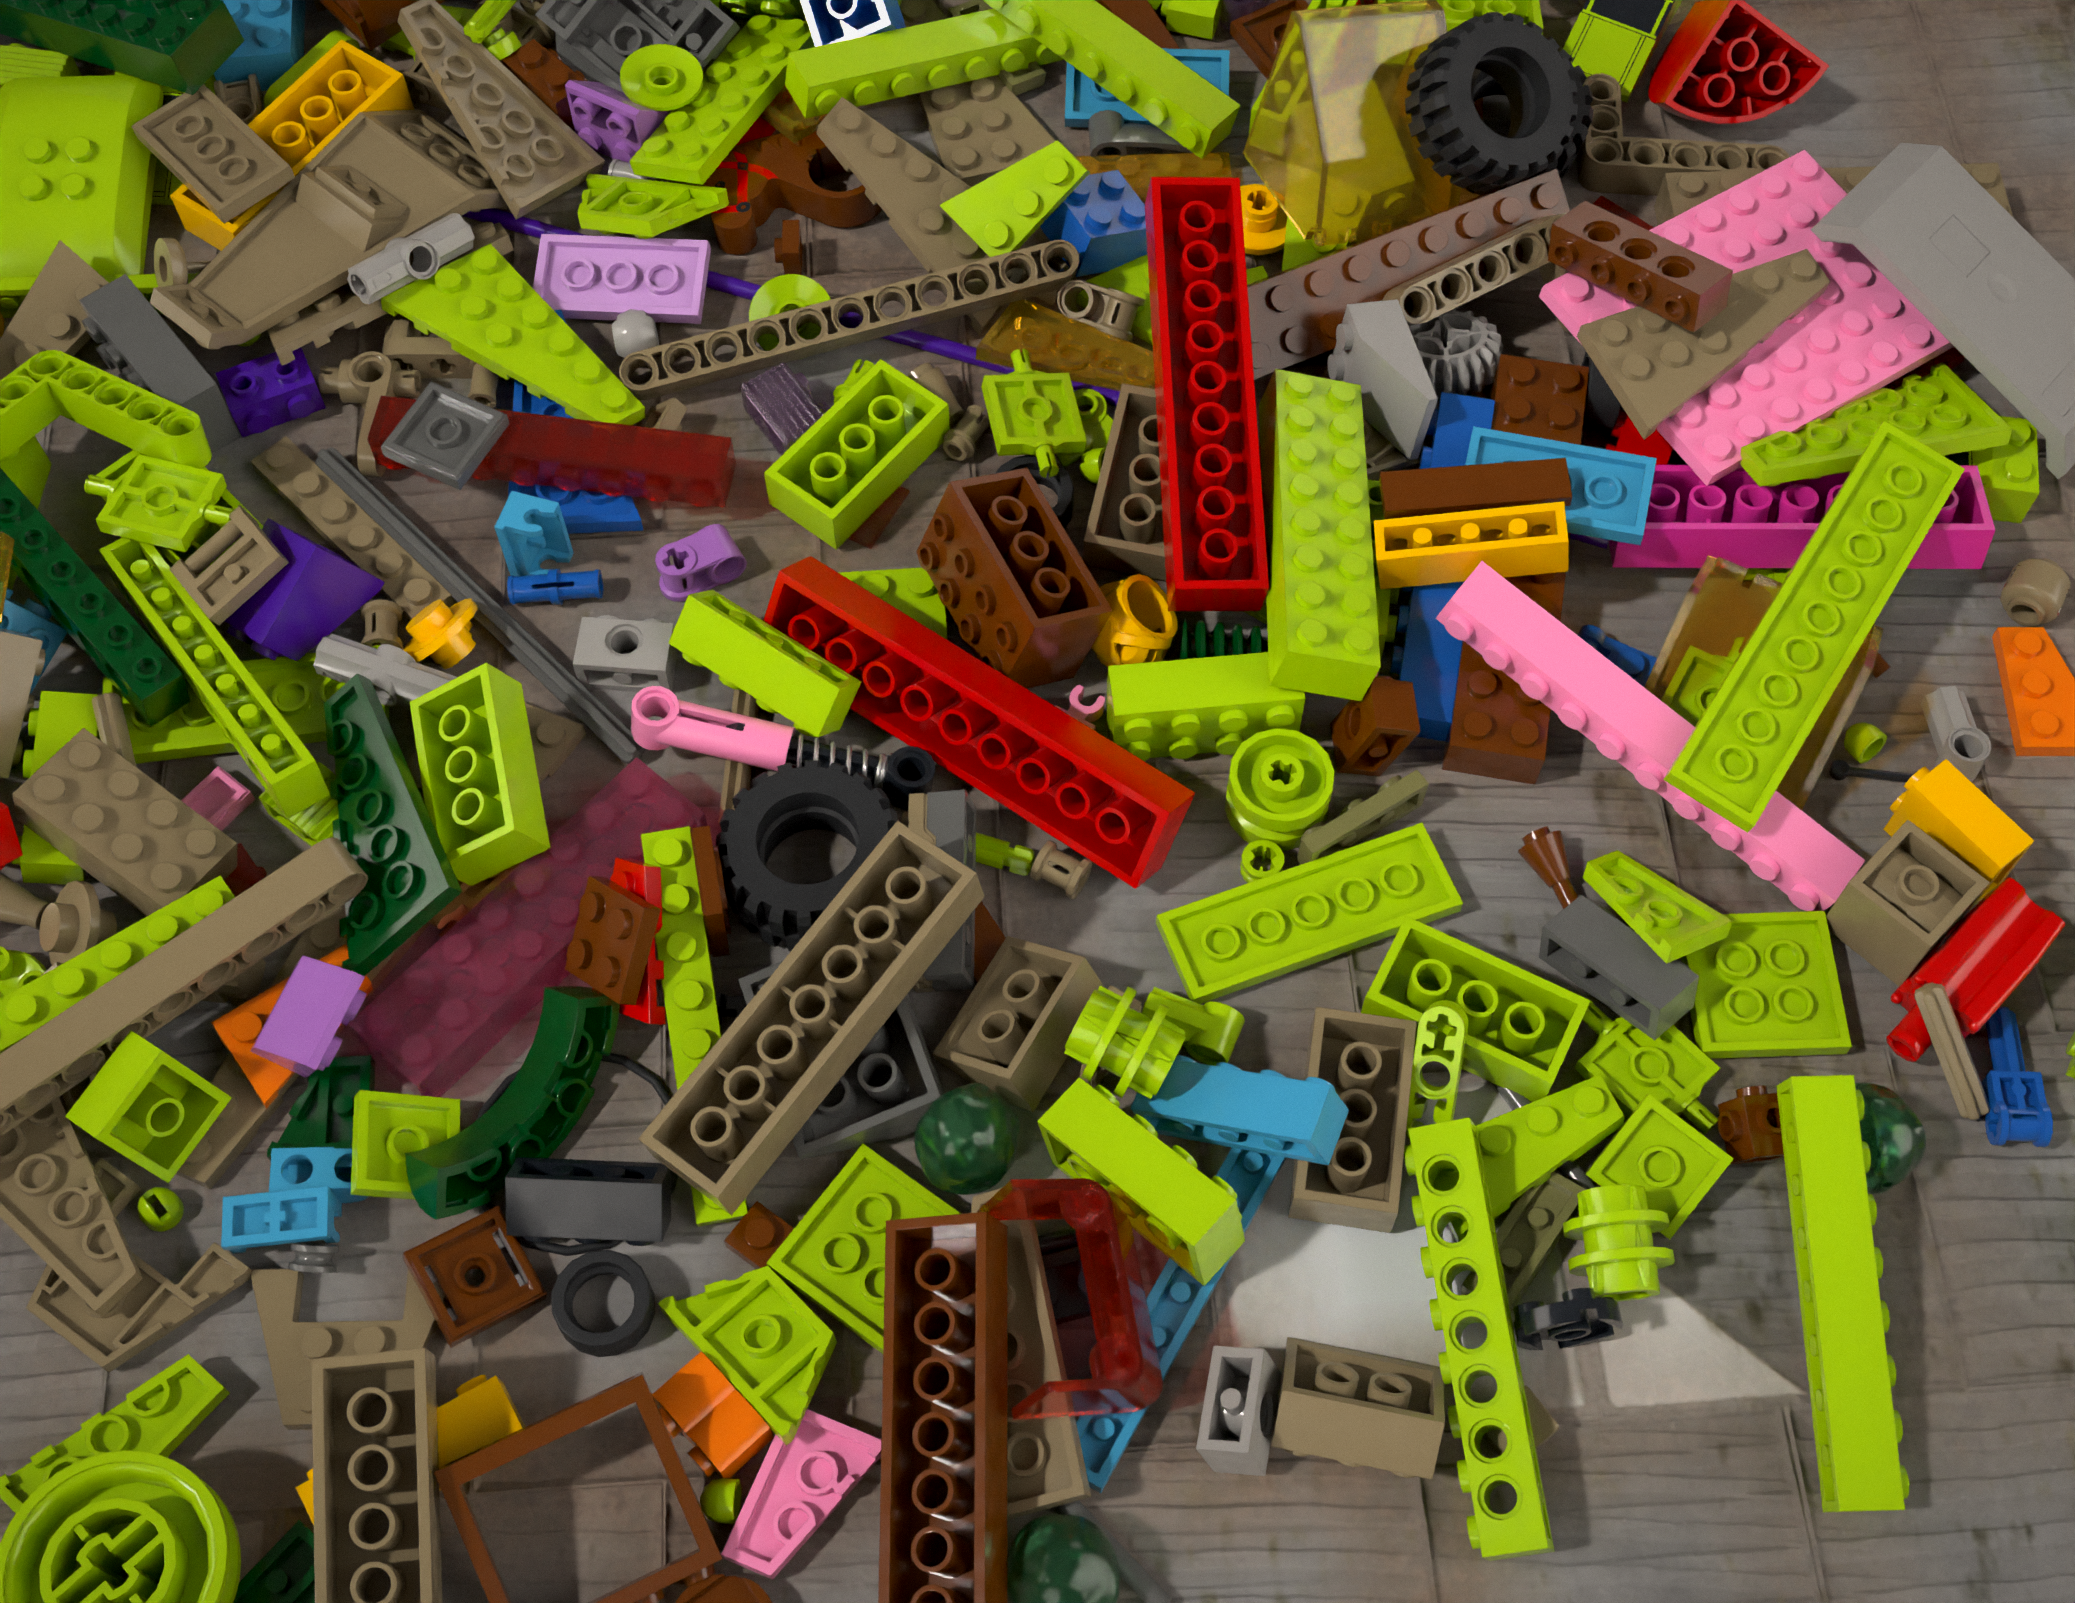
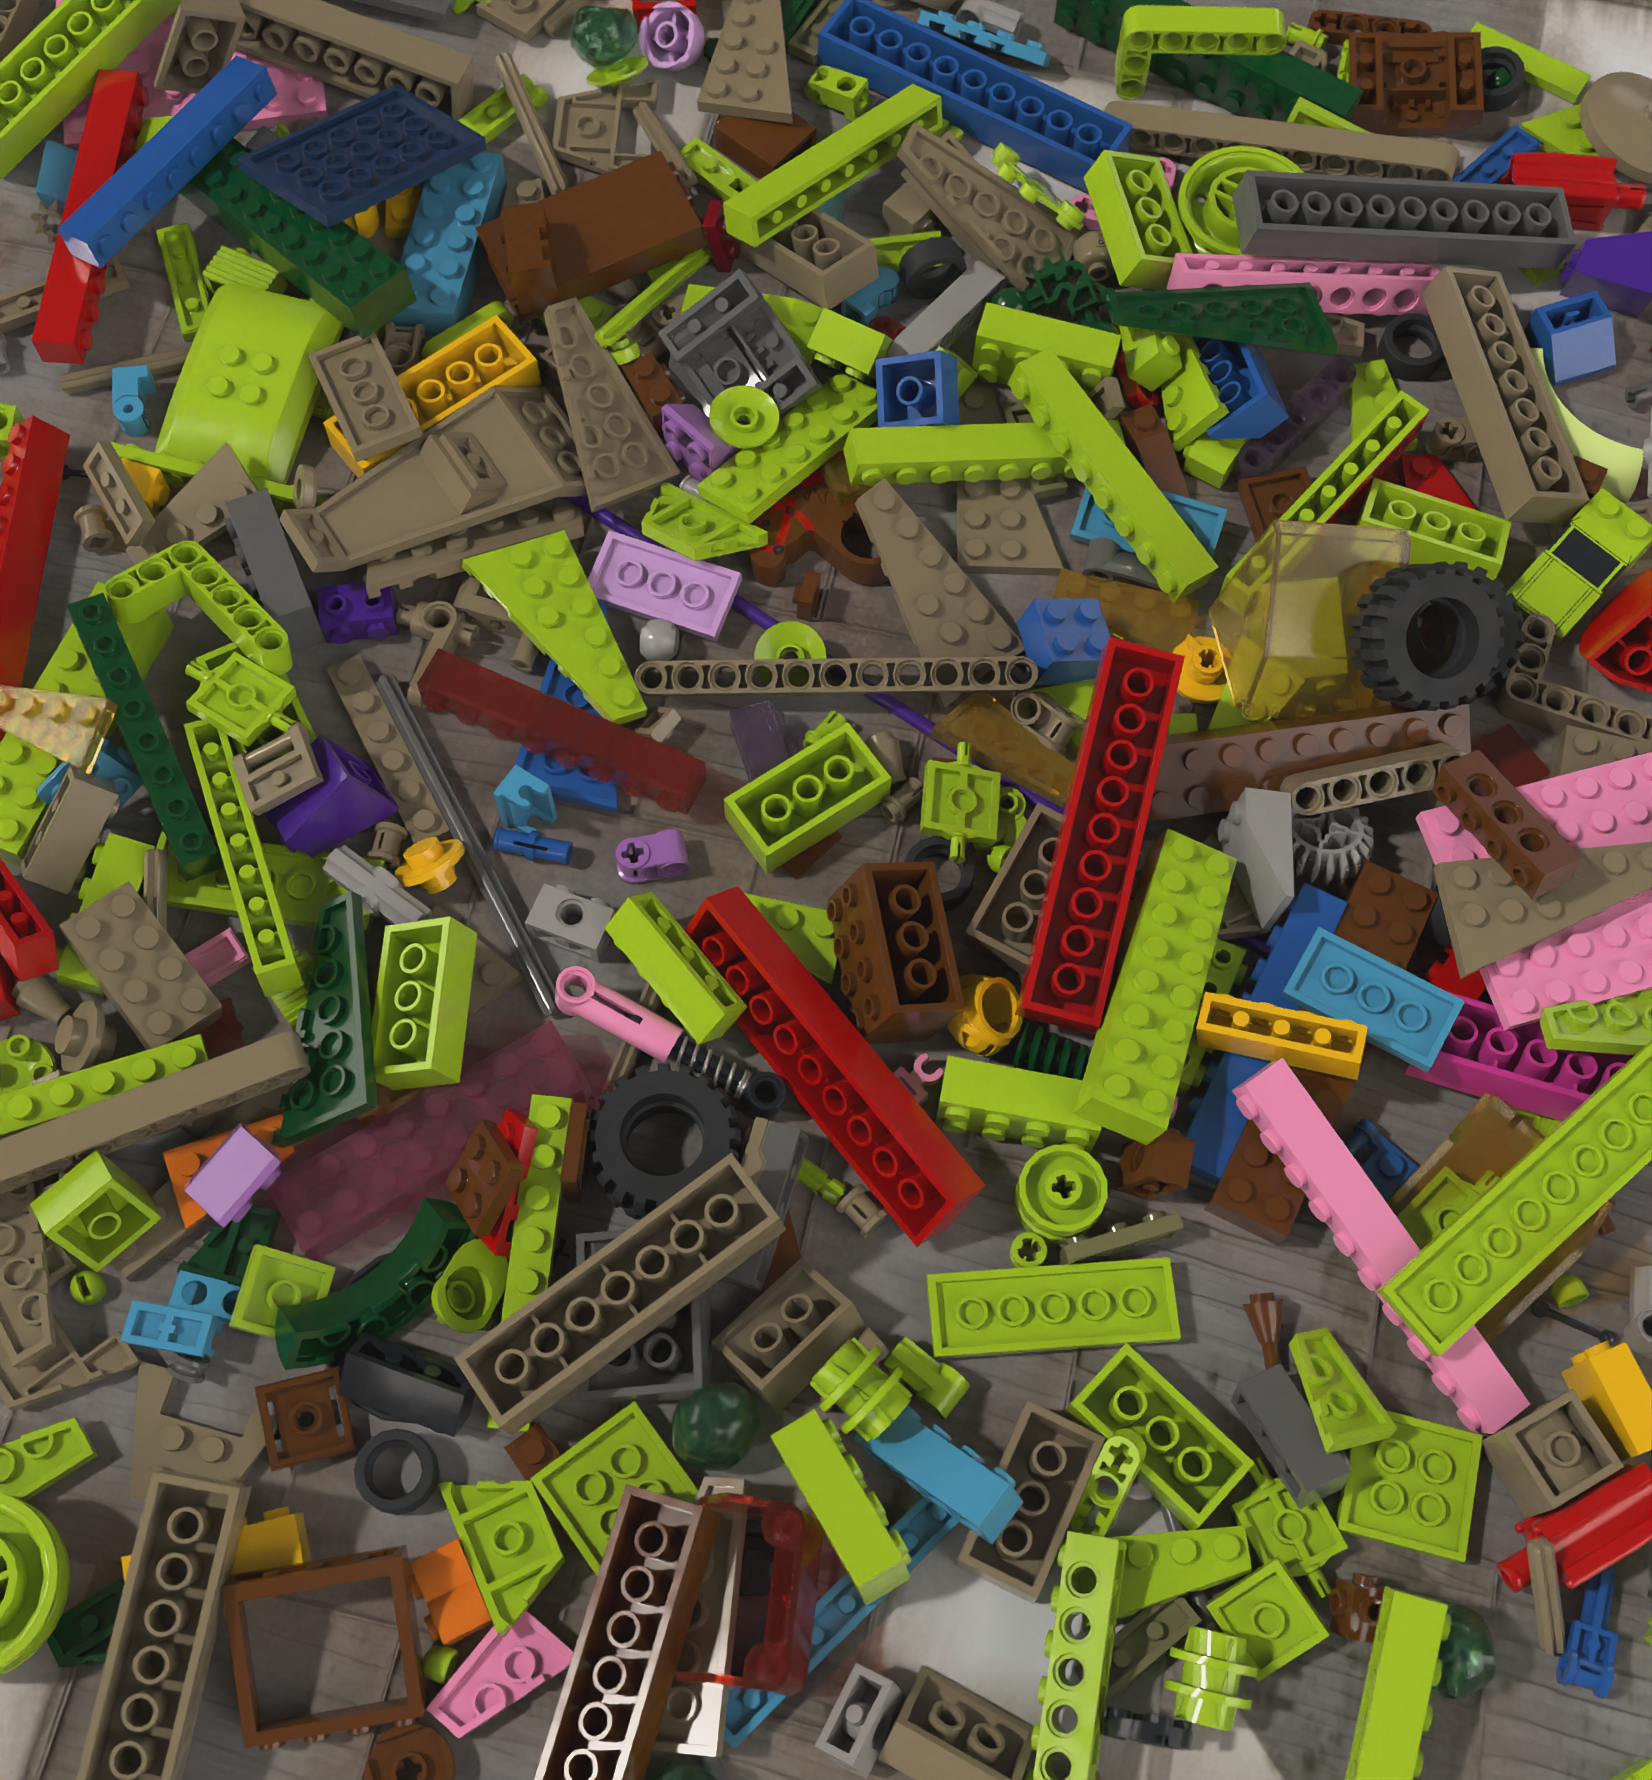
camera: 15 degrees right, 5 degrees up
light grey piece [347,213,475,304] -> none
dark grey tile [381,381,510,490] -> none
lime wing [940,140,1090,257] -> none
reddish brown tile [1379,458,1572,519] -> none
none -> lime piece [431,1239,509,1333]

